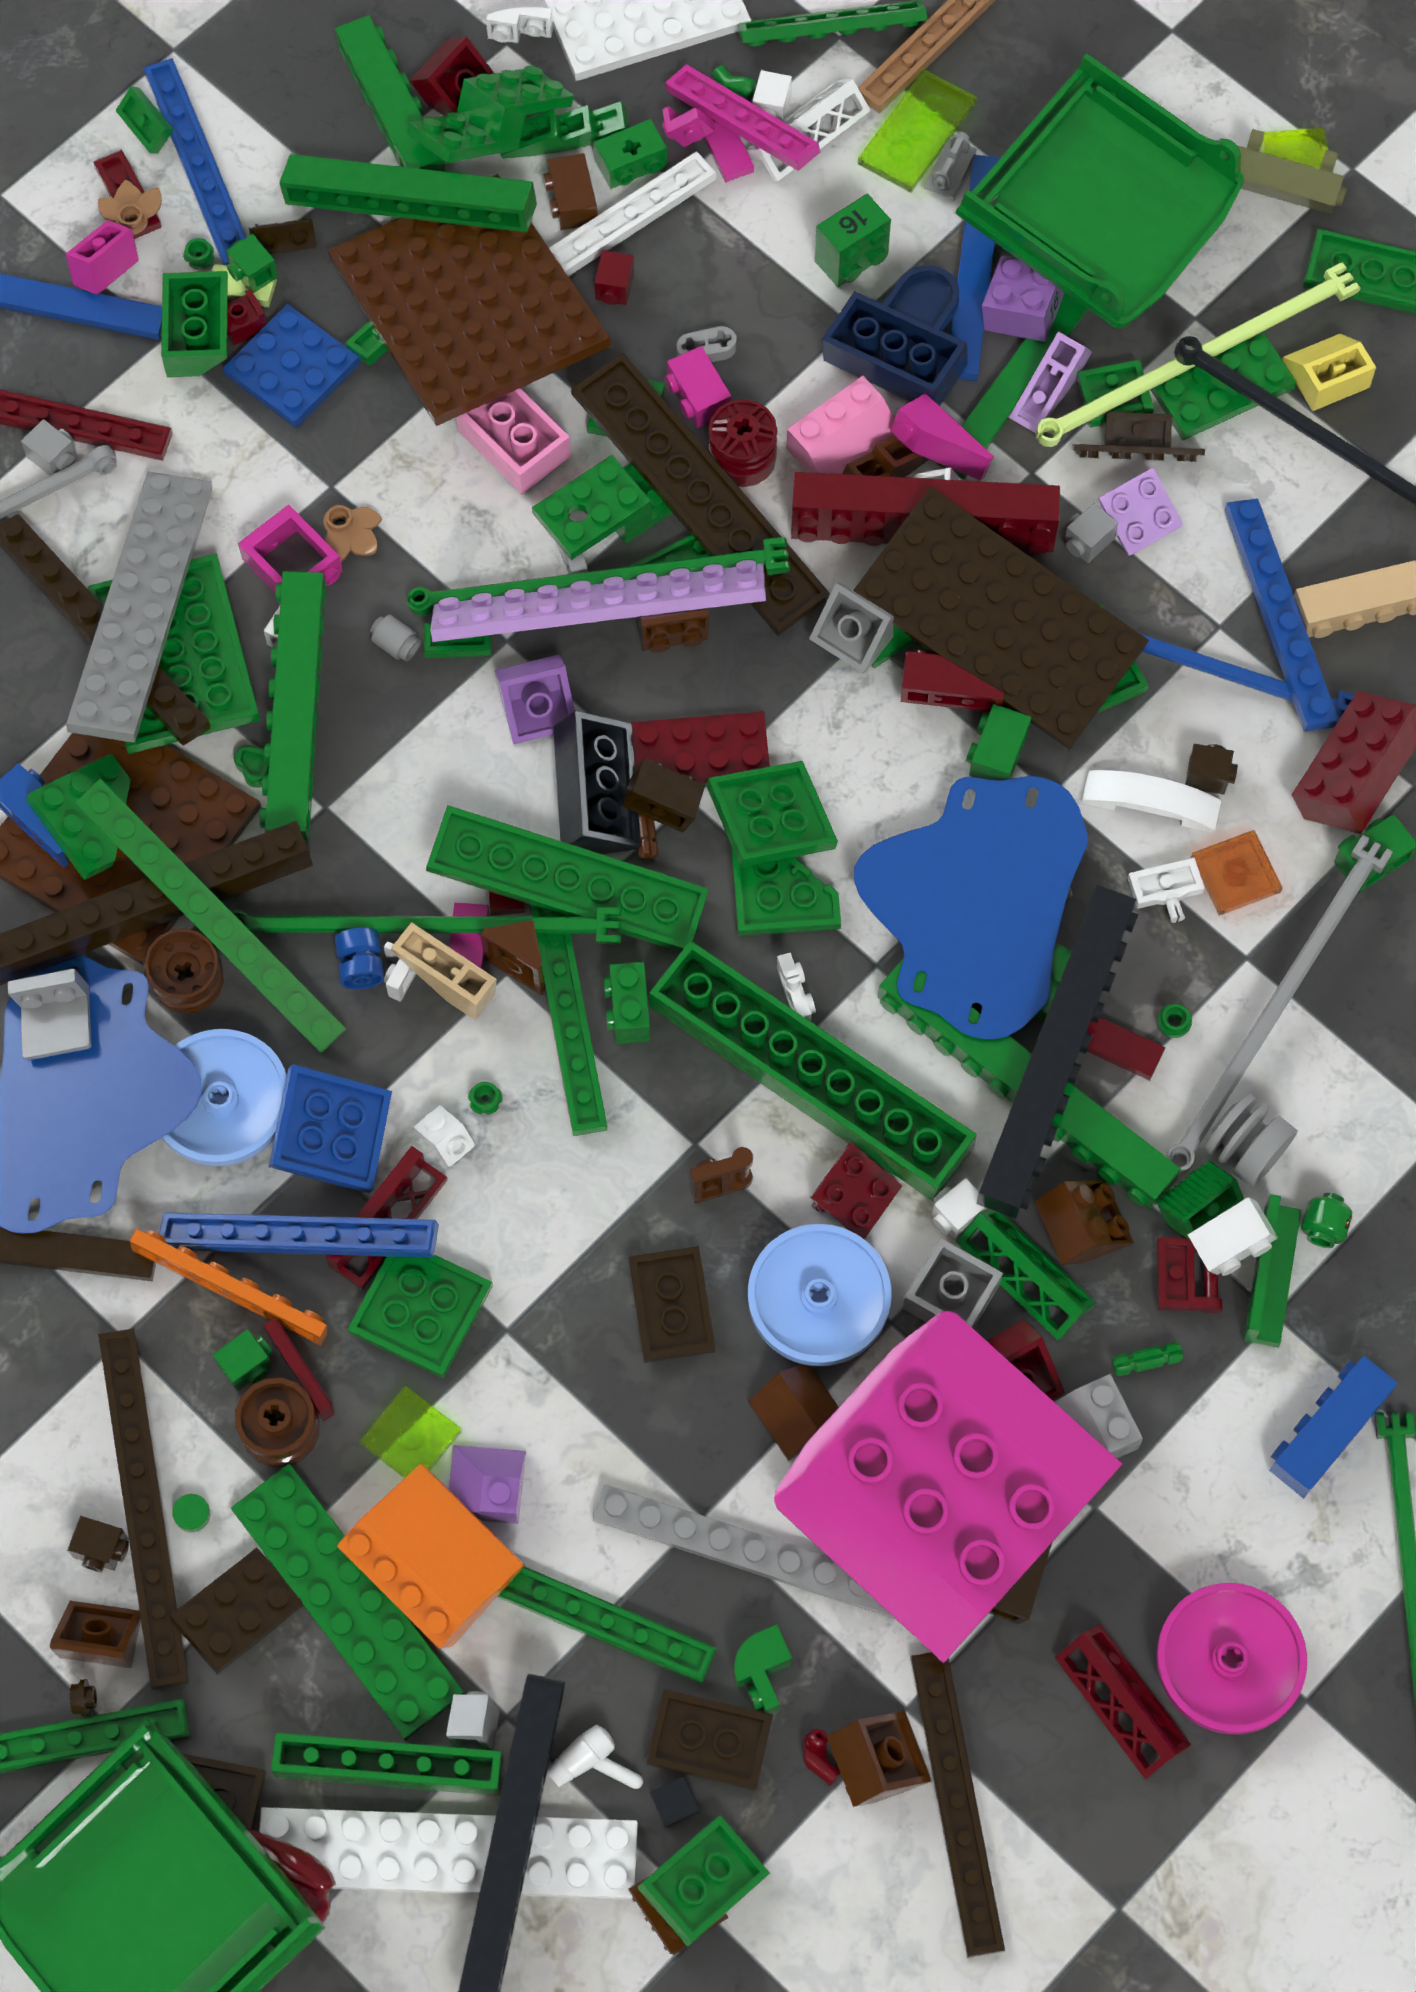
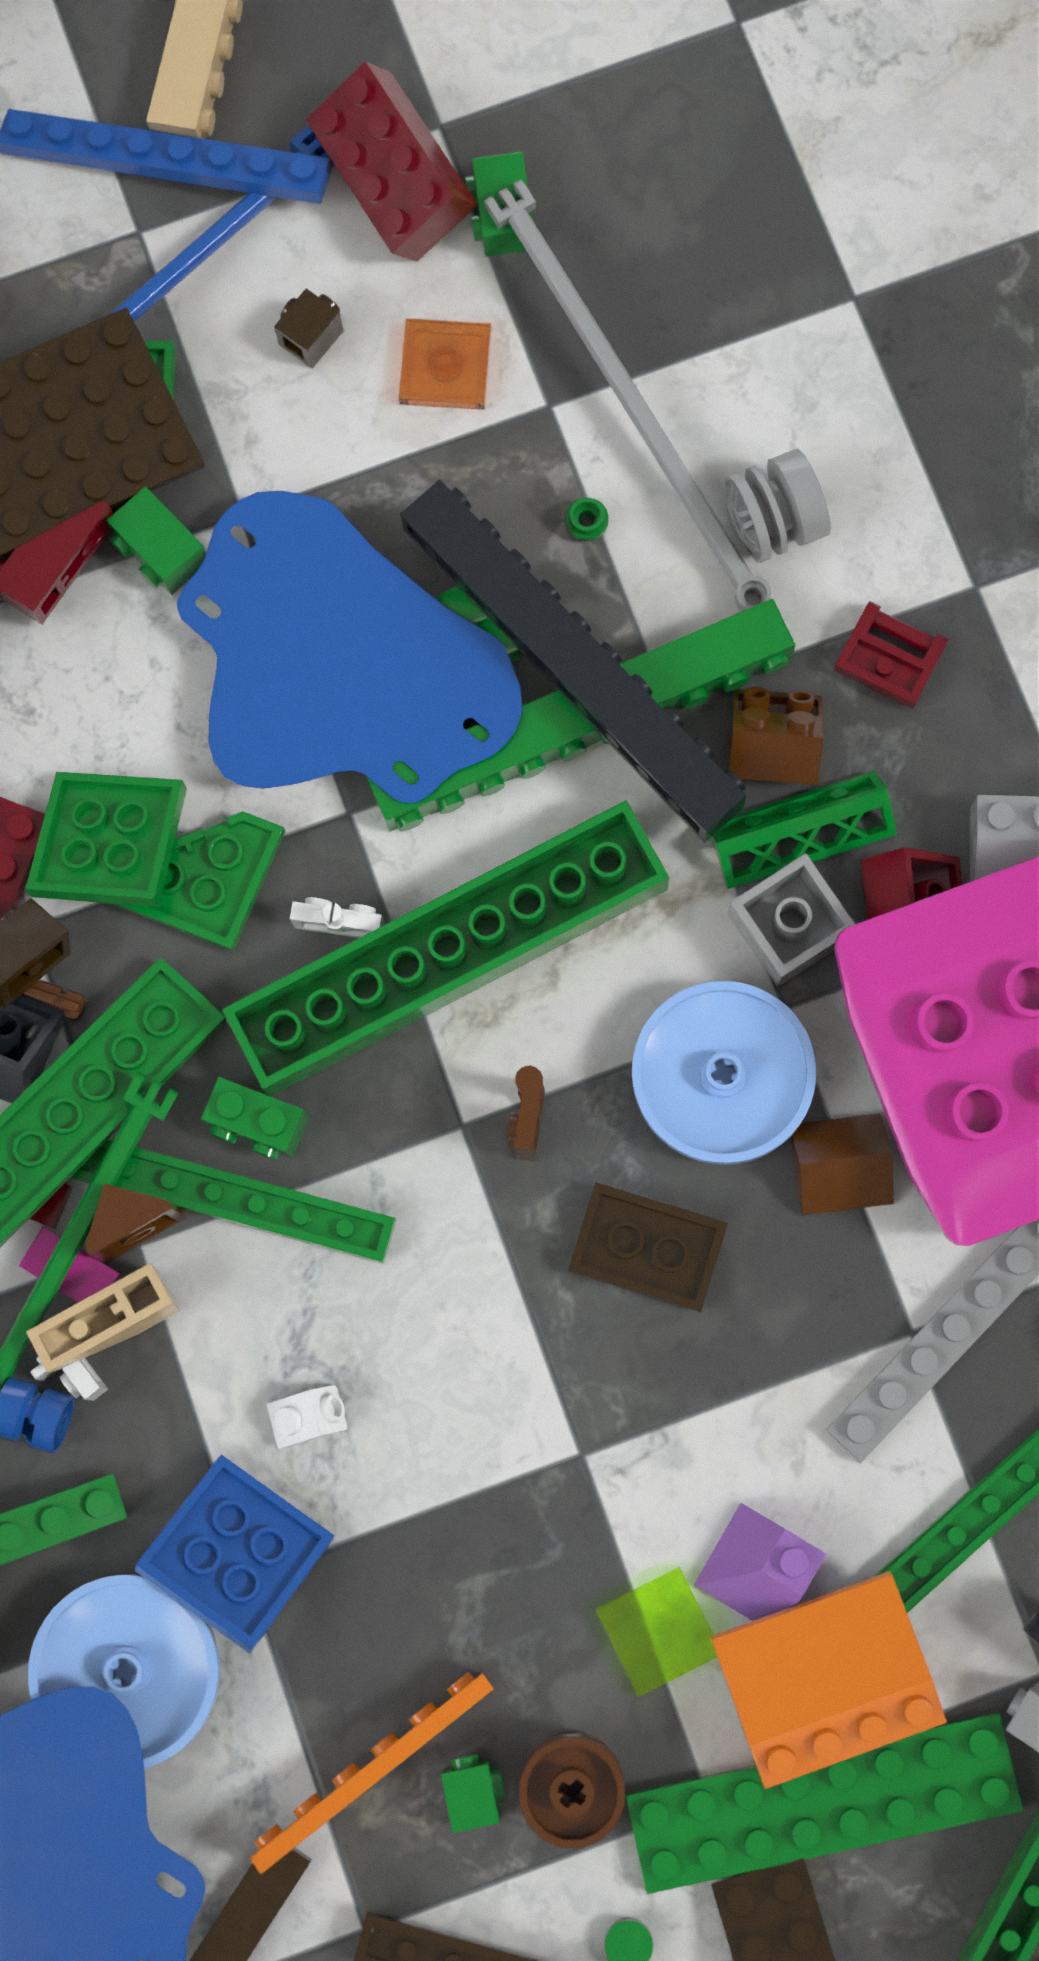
camera: 55 degrees left, 10 degrees up
blue tile [159,1212,439,1258] -> none
dark red tile [264,1318,335,1421] -> none
dark red fence [325,1146,448,1290] -> none
green plate [347,1254,493,1379] -> none
green plate [468,1082,503,1115] -> none
dark red hinge [810,1142,902,1239] -> none
white brick [932,1178,988,1240] -> none
white slope [1081,770,1221,833] -> none
dark red tile [1087,1017,1166,1081] -> none
green axle [1112,1342,1183,1376] -> none
white plate [1127,858,1204,923] -> none
green brick [1157,1161,1244,1241] -> none
white brick [1188,1197,1278,1276] -> none
green fence [1243,1194,1301,1348] -> none
green head [1302,1193,1352,1248] -> none

